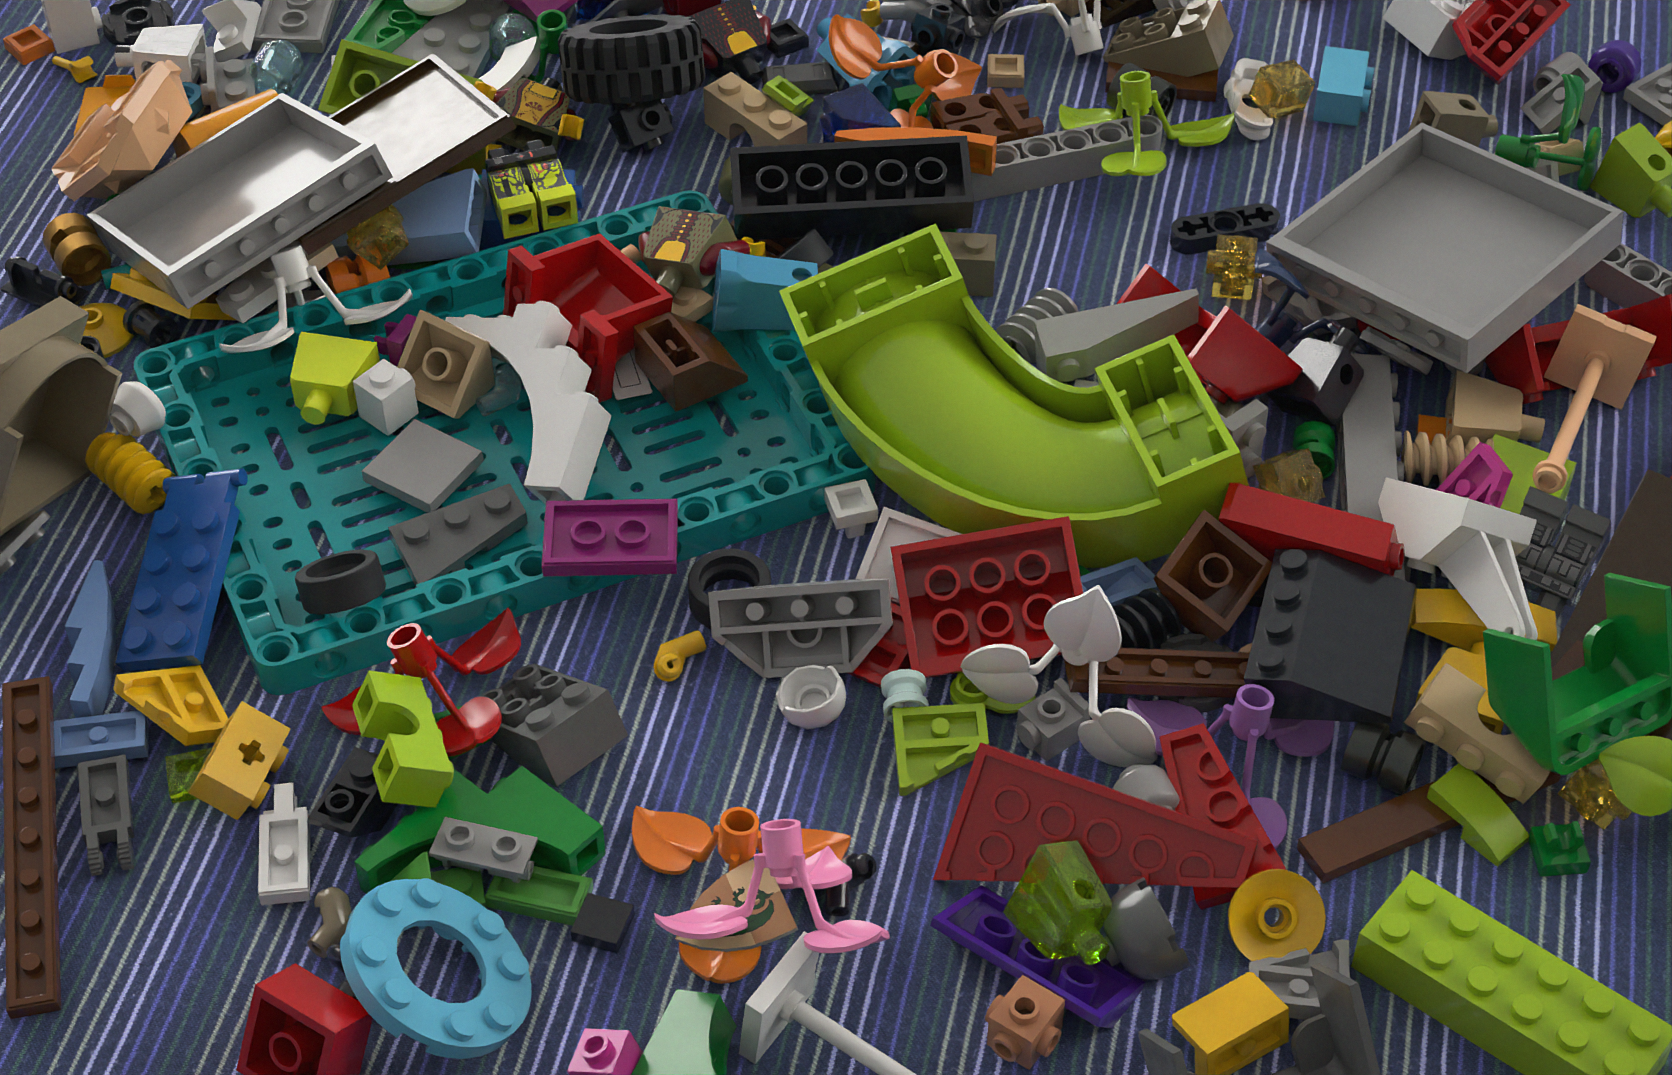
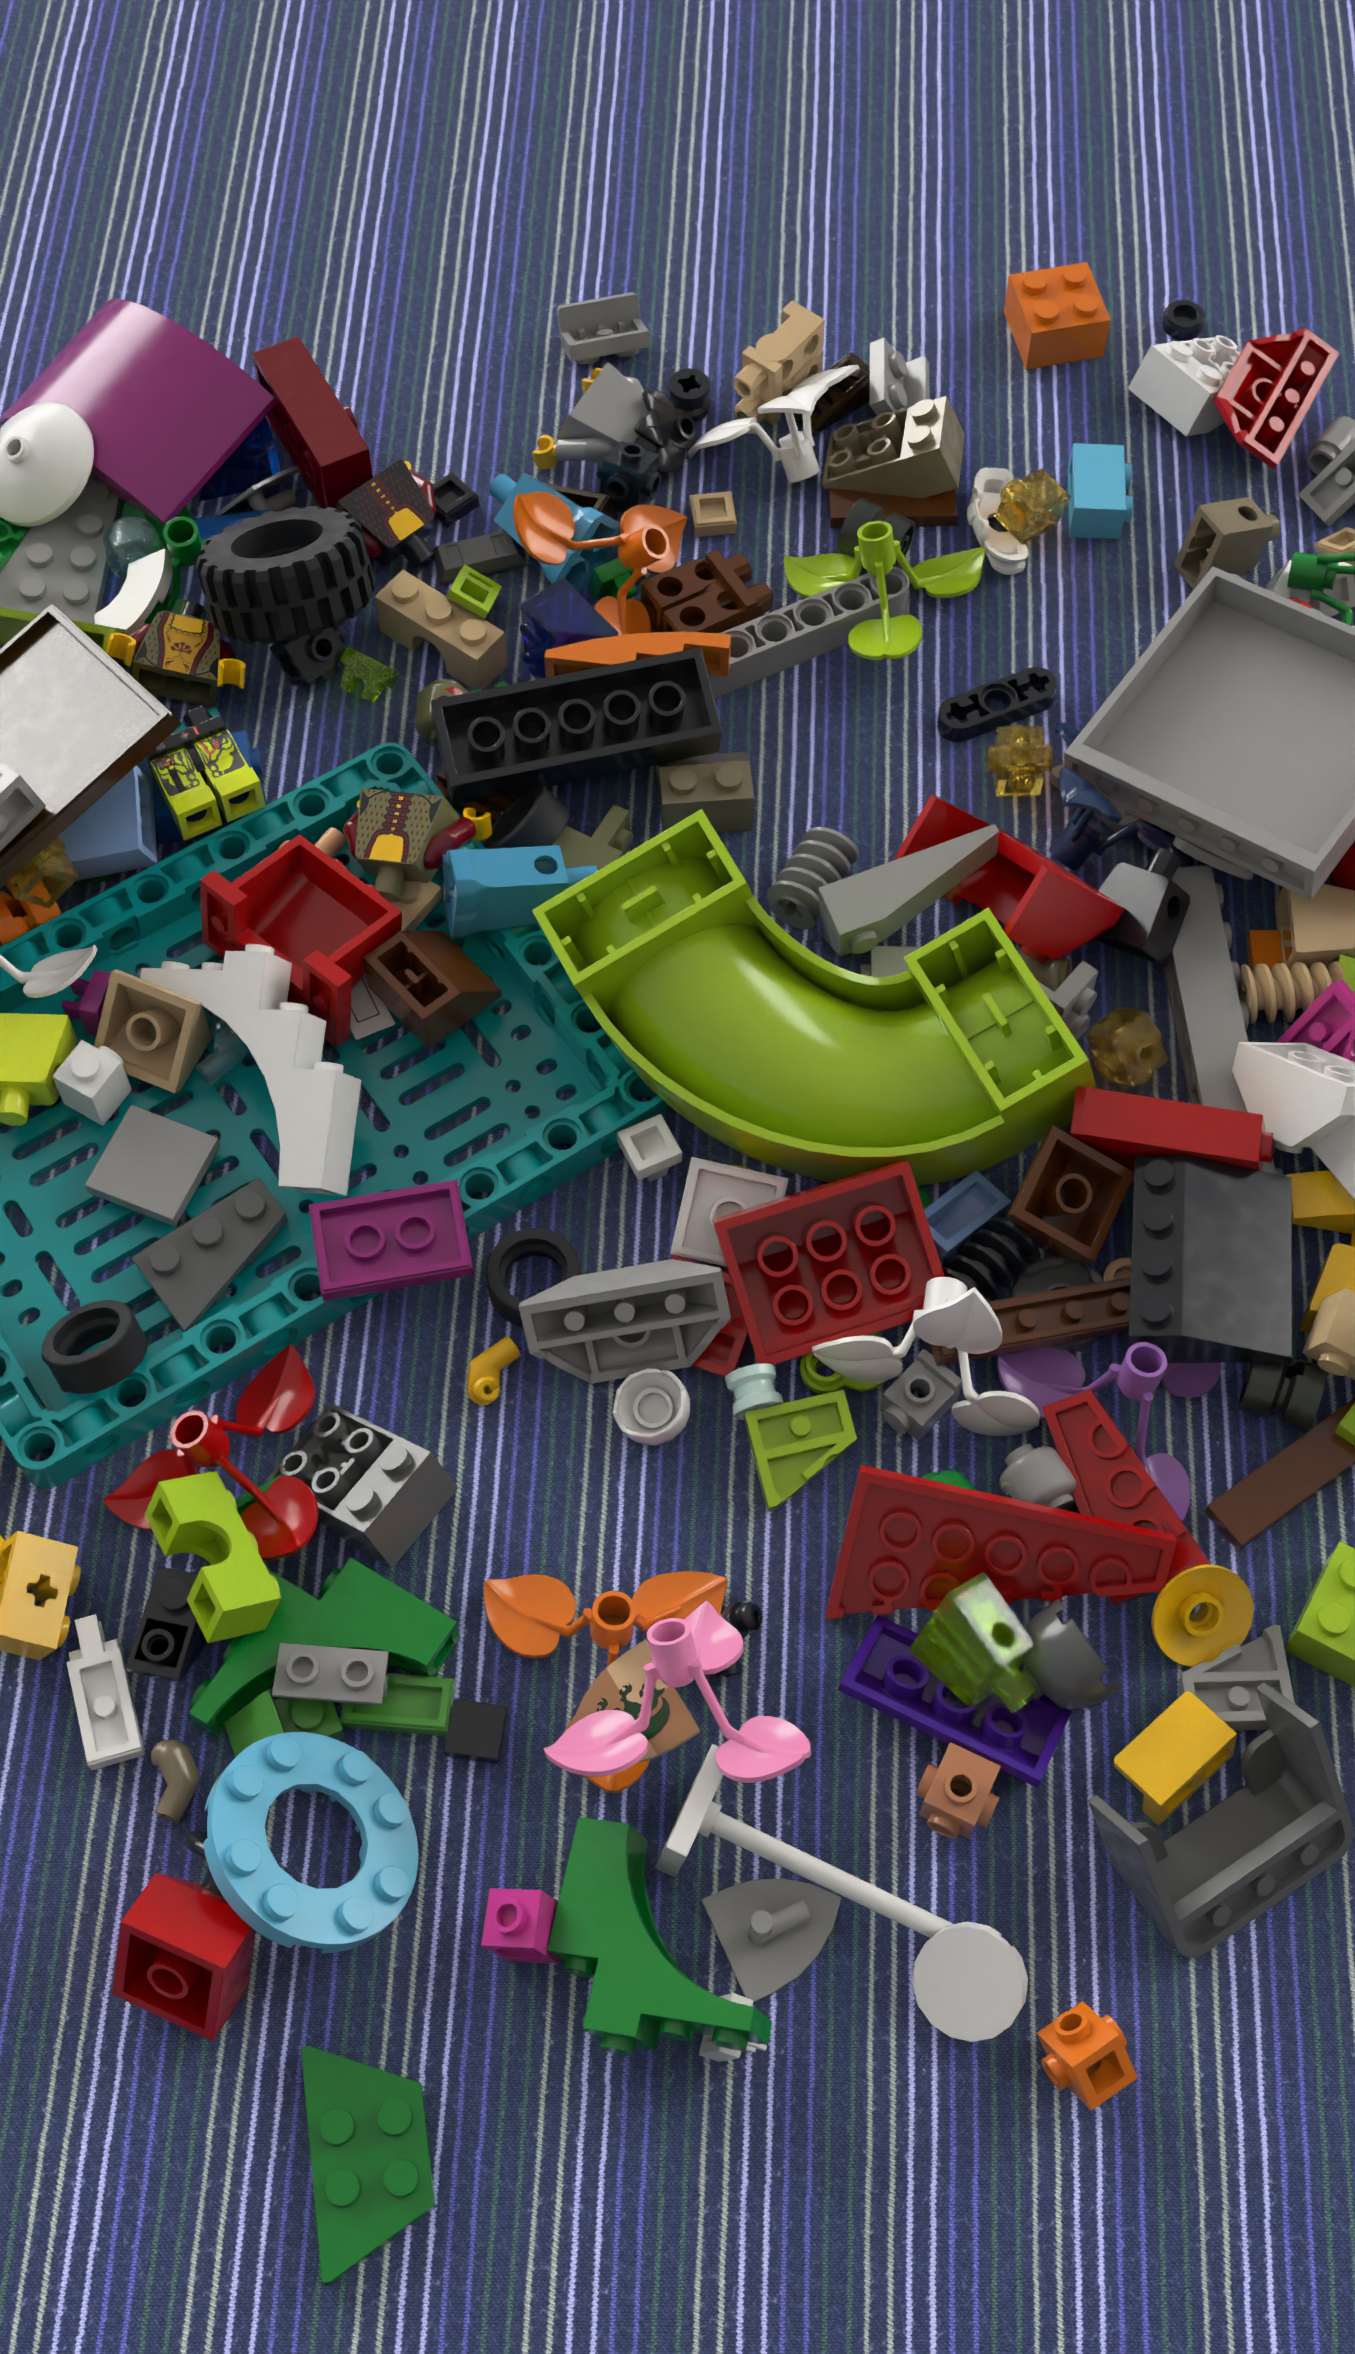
camera: 10 degrees left, 15 degrees up
green wheel [1292,421,1335,481] -> none
none -> clear neon green tile [340,646,400,703]

